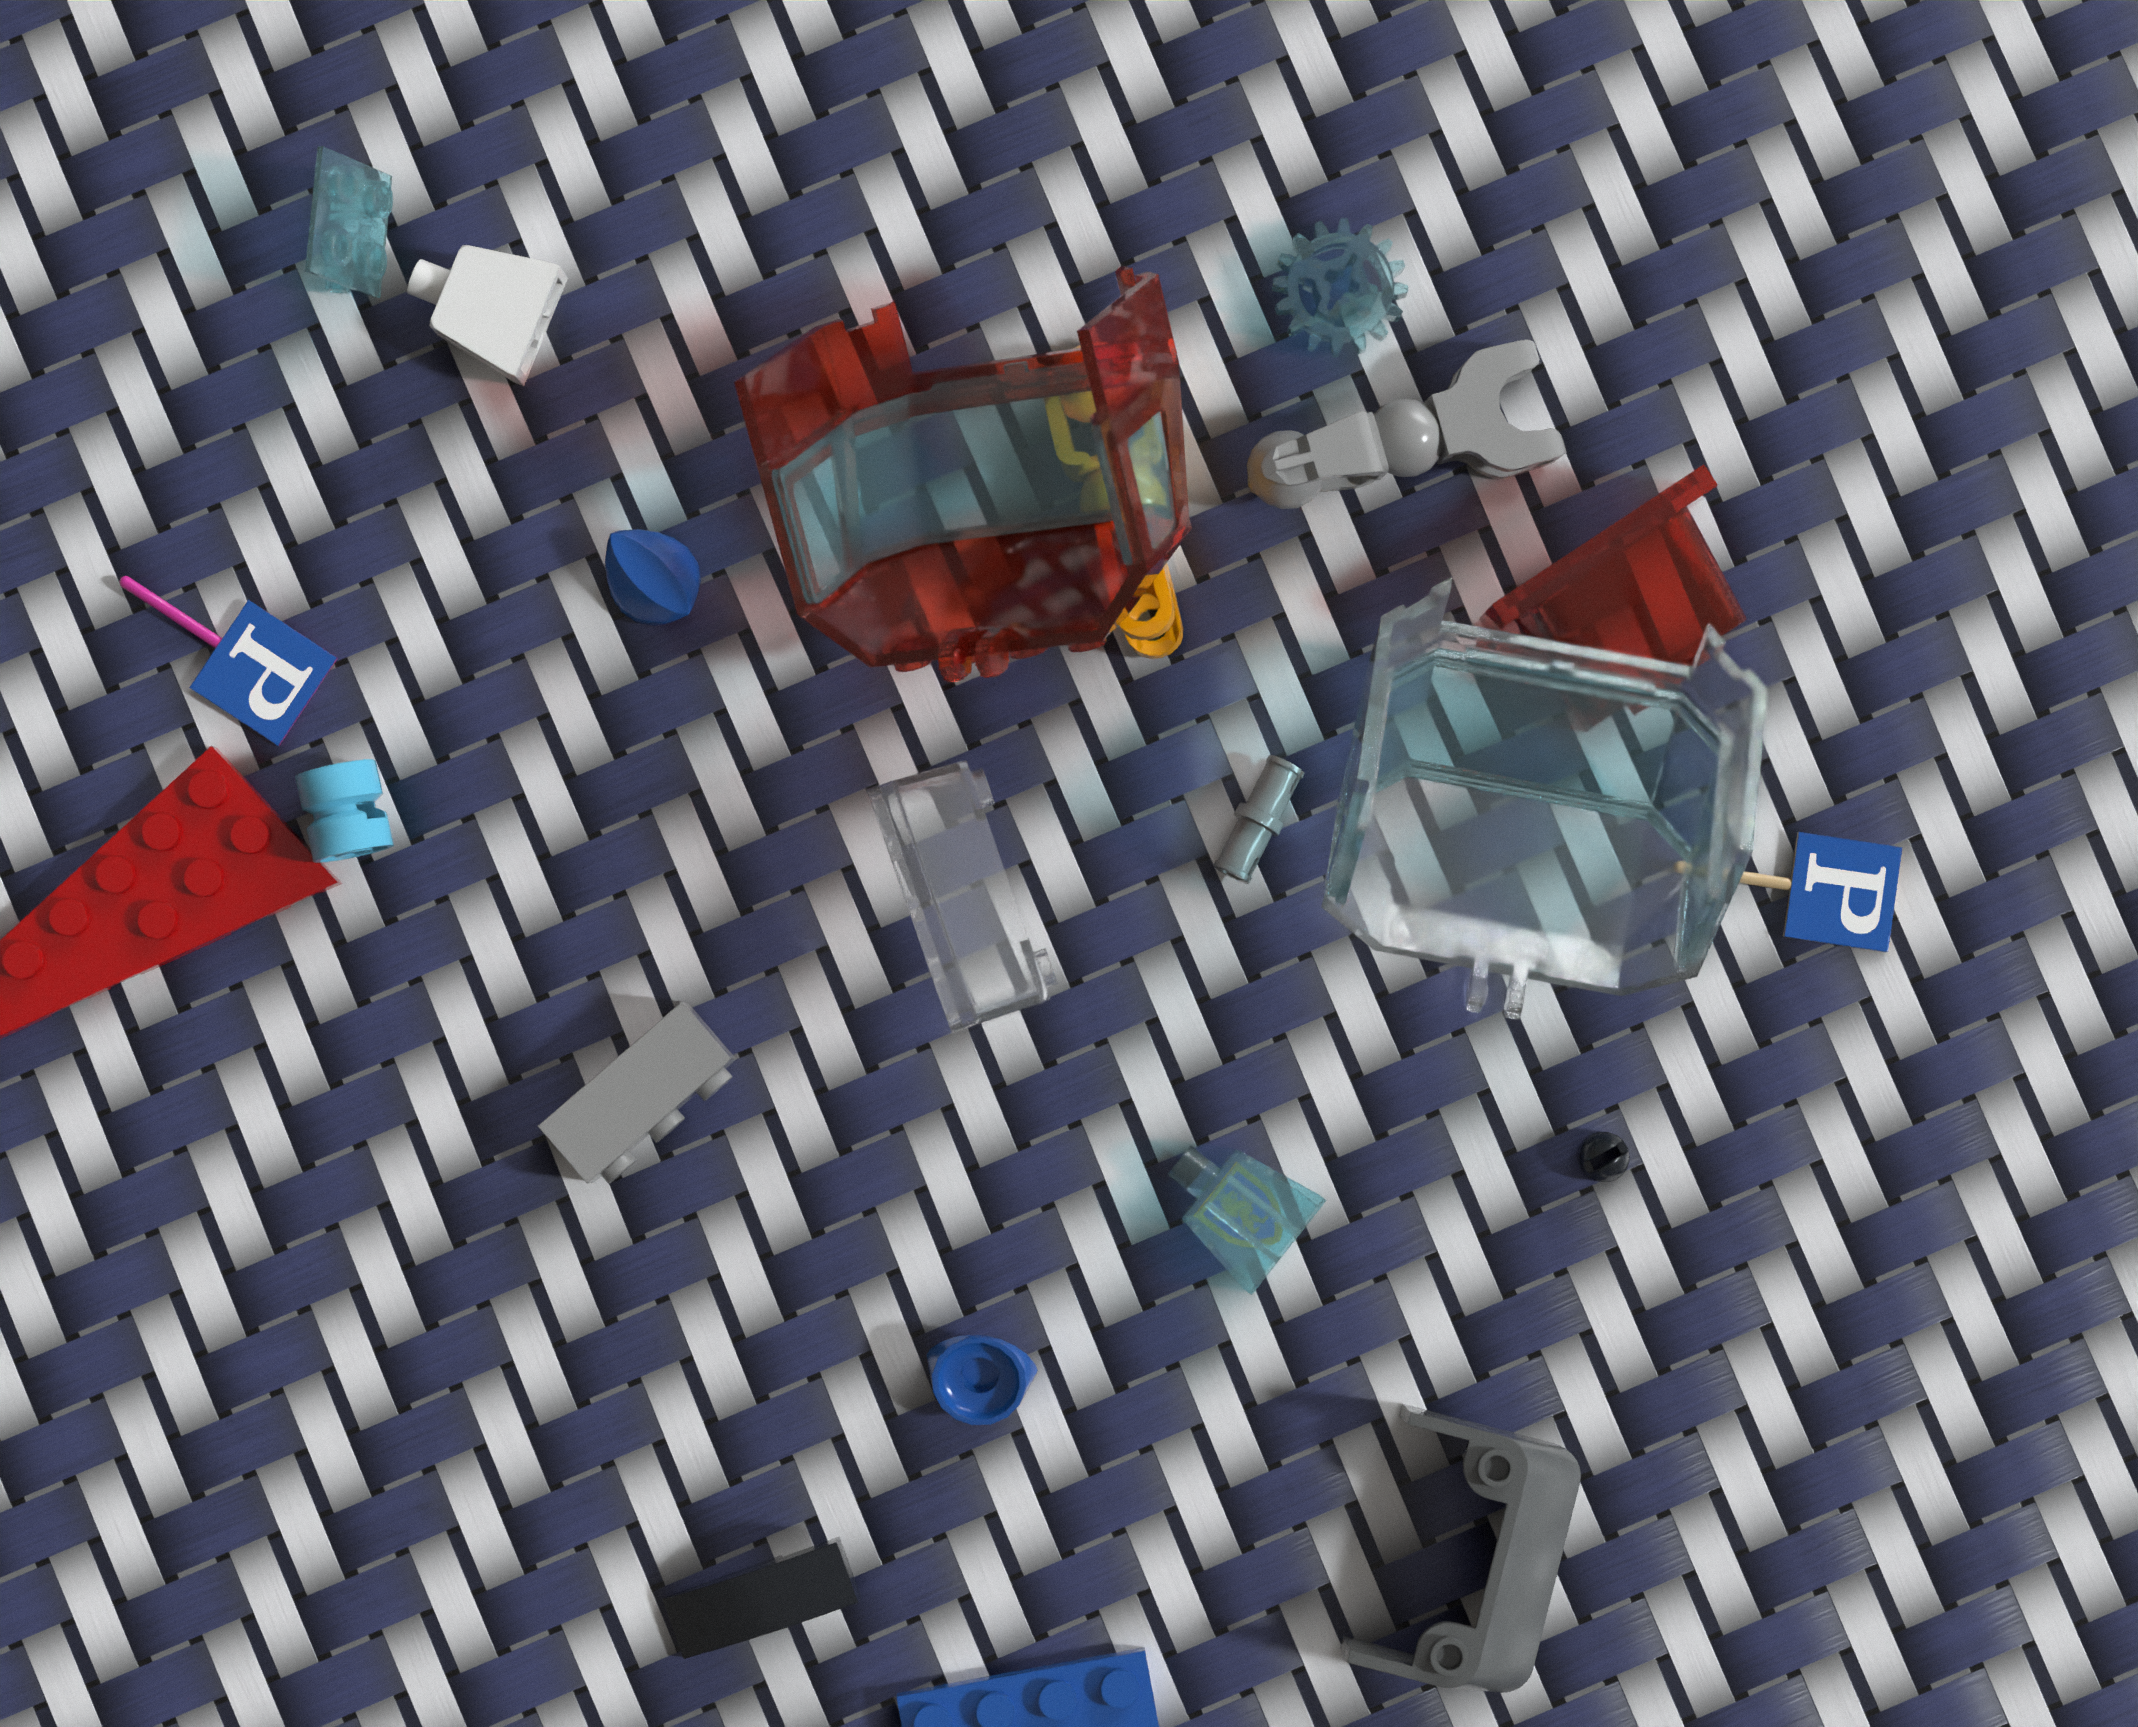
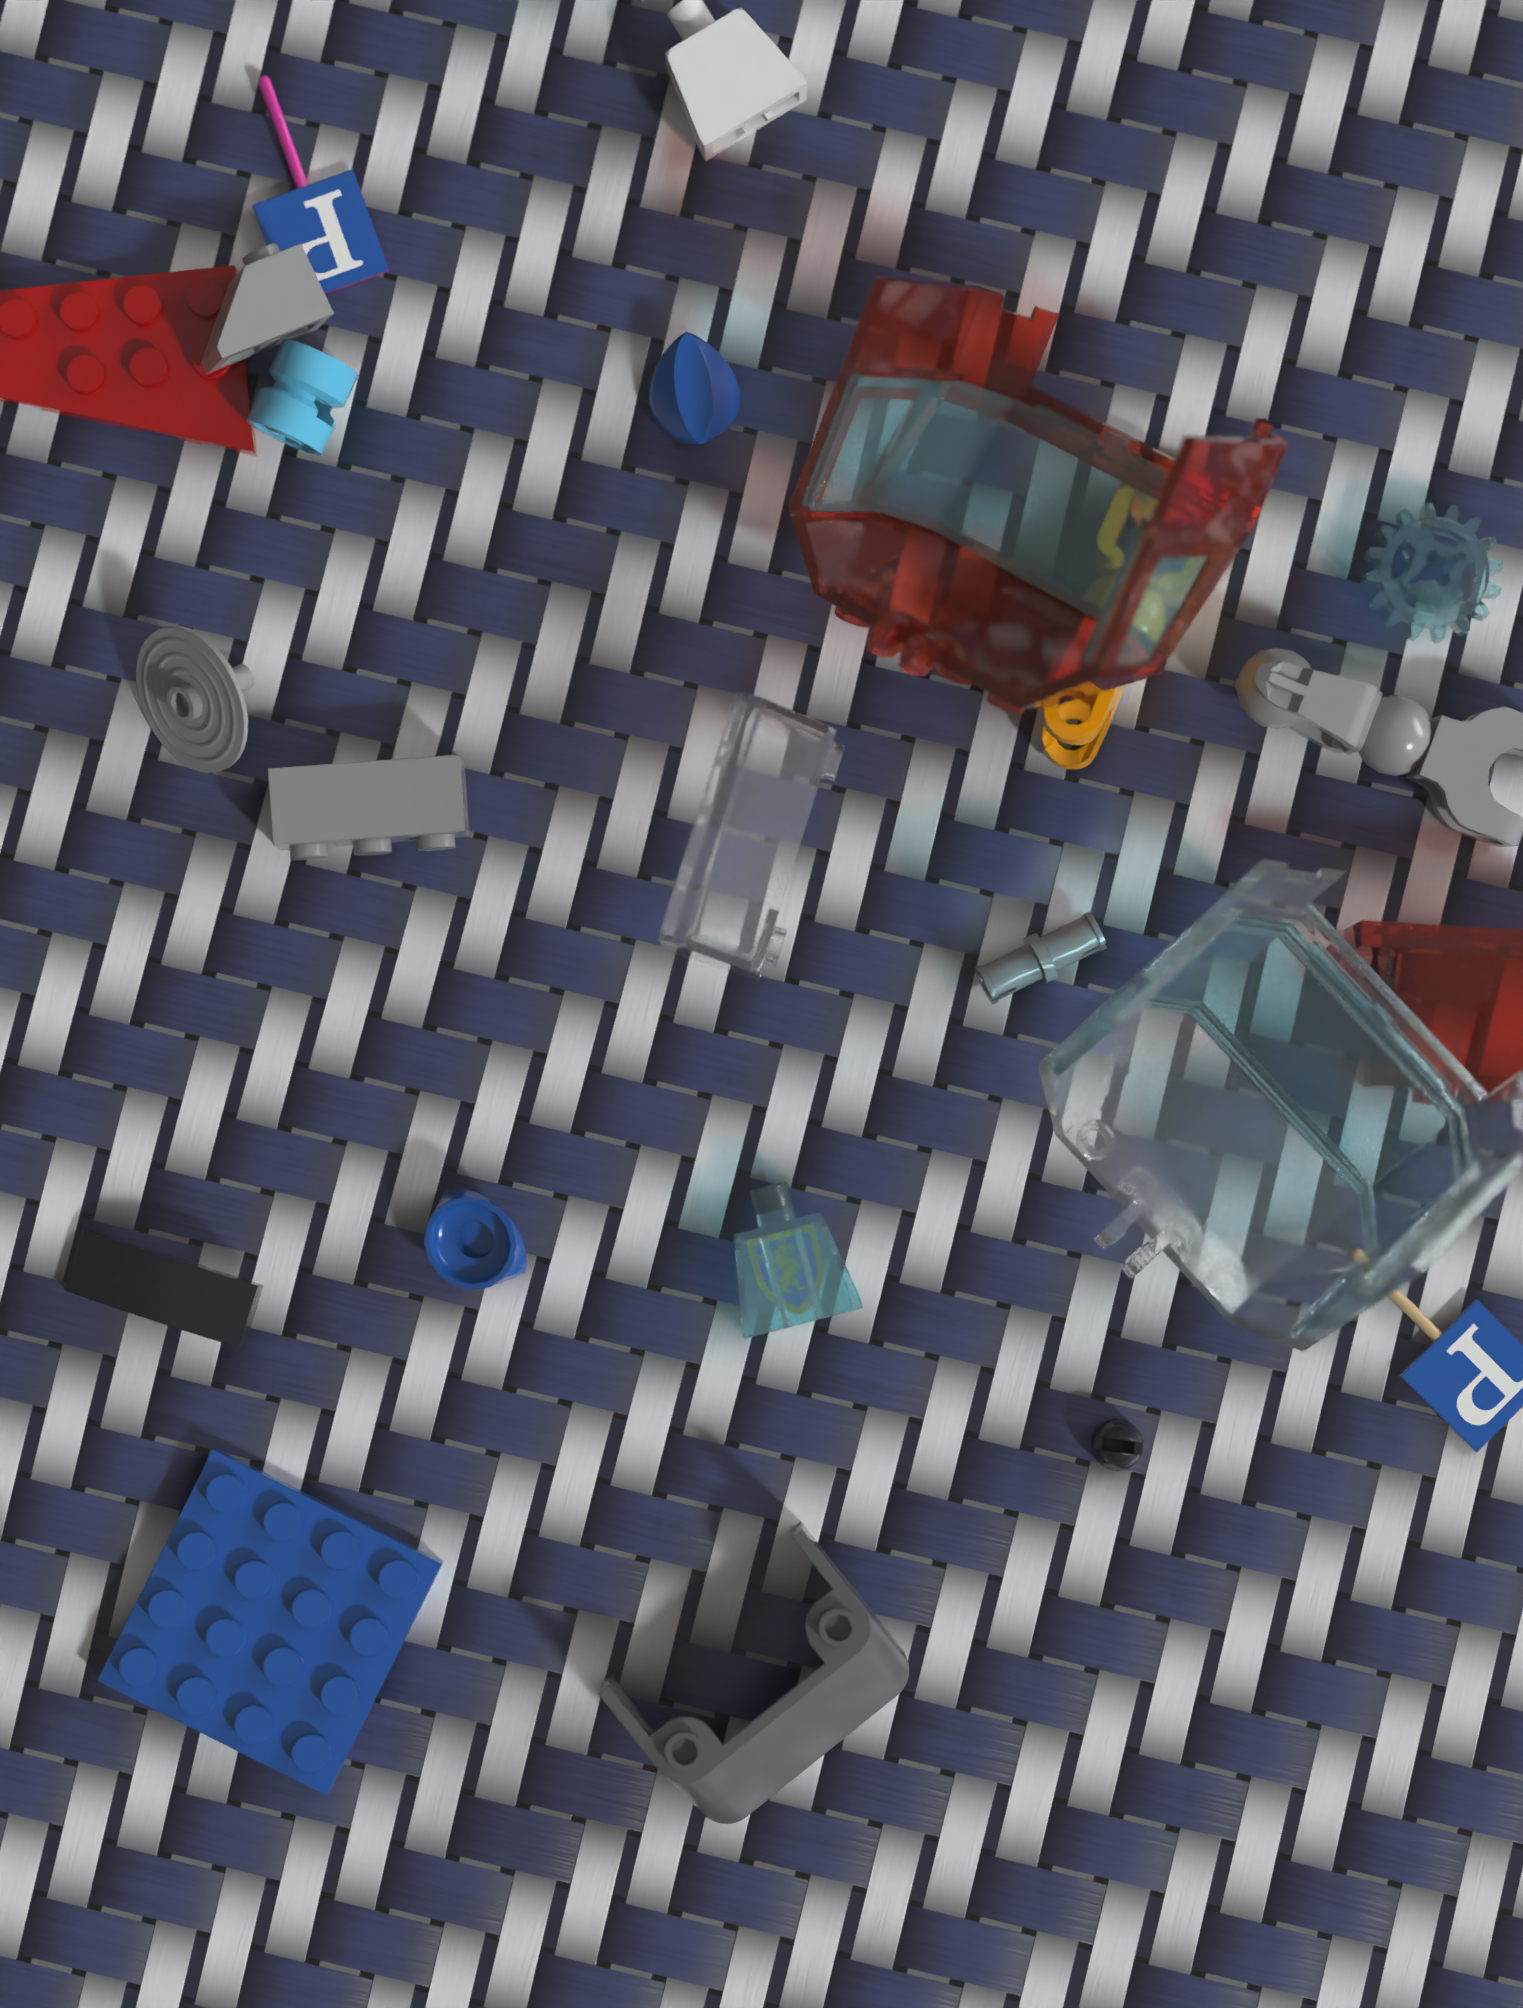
camera: 40 degrees right, 0 degrees up
none -> light grey shield [136,626,253,773]
none -> light grey slope [201,243,334,375]

